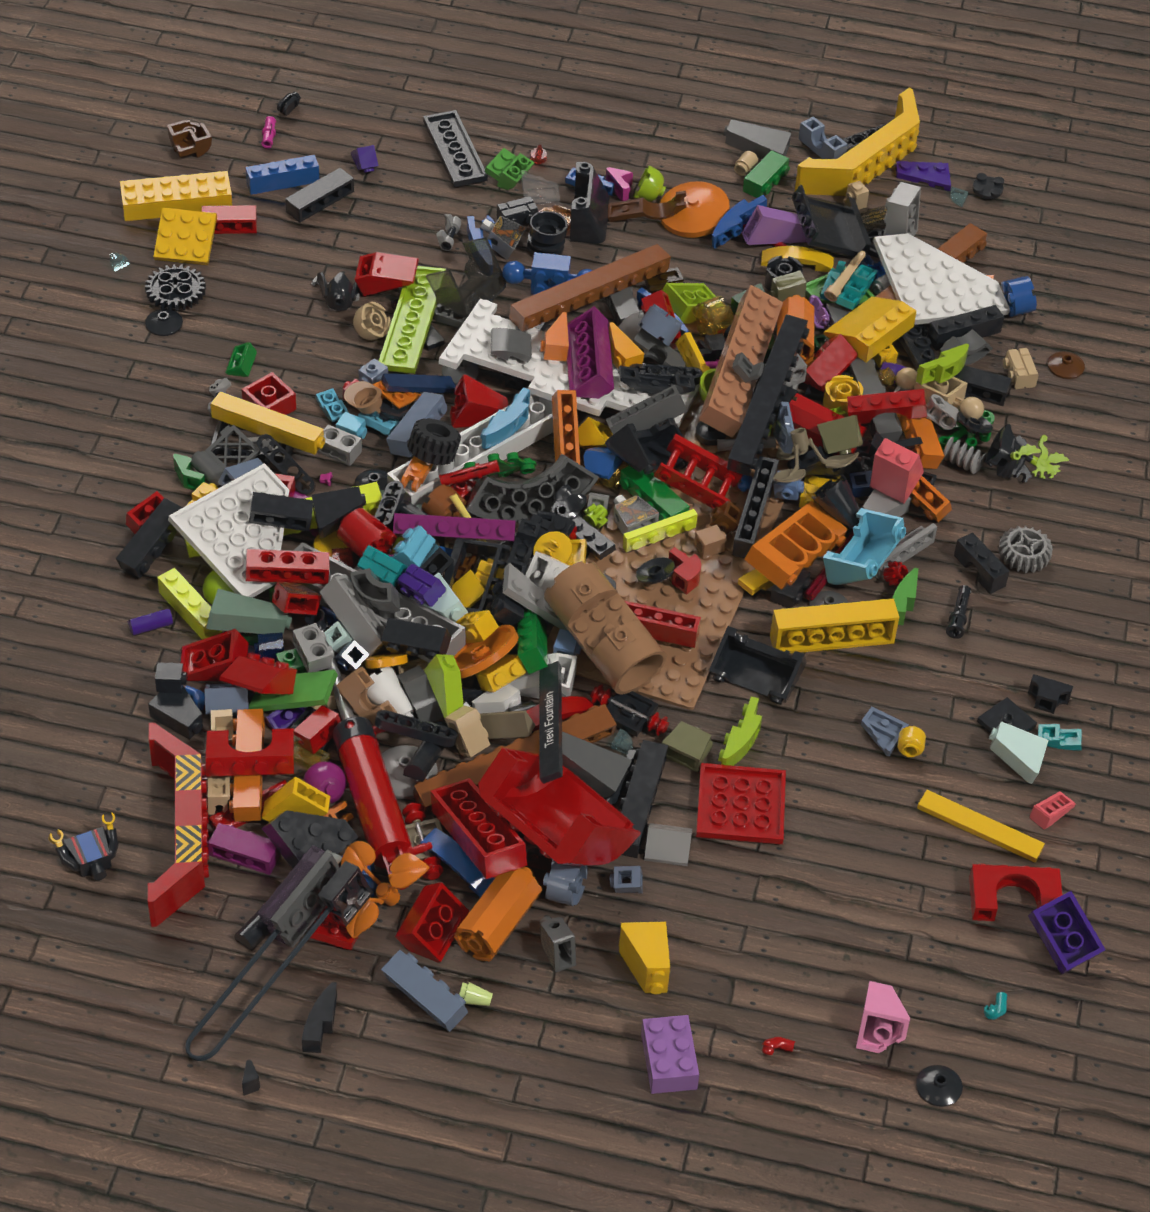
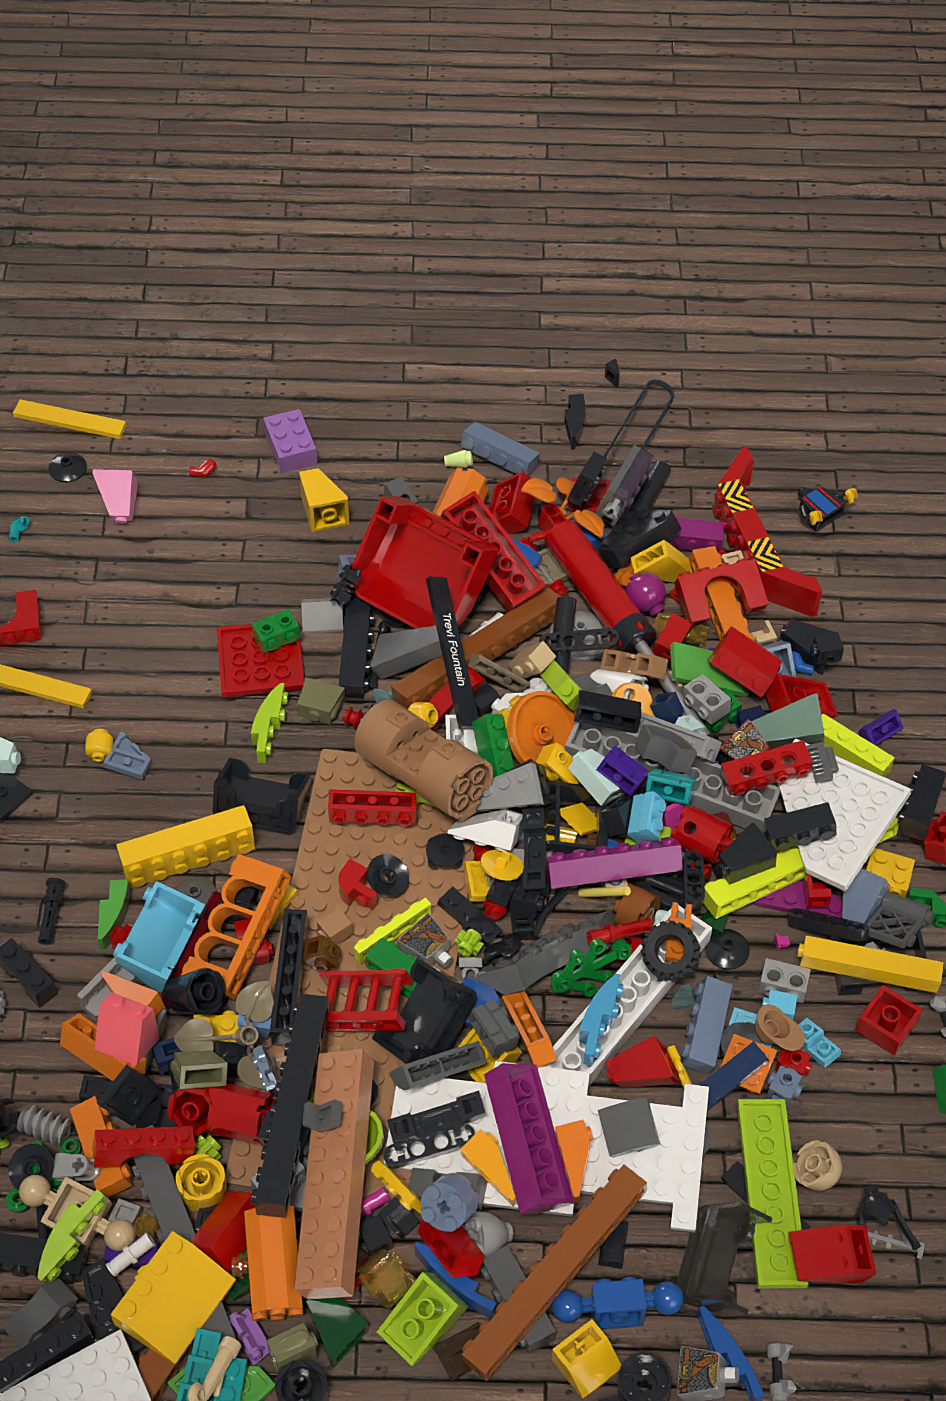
camera: 170 degrees right, 5 degrees up
none -> yellow tile [13,400,127,439]
none -> orange slope [101,971,164,1018]
none -> white pin [106,1233,156,1277]
none -> clear orange plate [232,1253,249,1280]
none -> green brick [251,609,300,653]
none -> black hinge [329,562,362,607]
none -> yellow head [408,702,438,729]
none -> dark grey brick [469,1000,520,1058]
none -> yellow slope [551,1319,621,1400]
none -> yellow animal [667,1045,692,1088]
none -> dark grey piece [806,742,839,783]

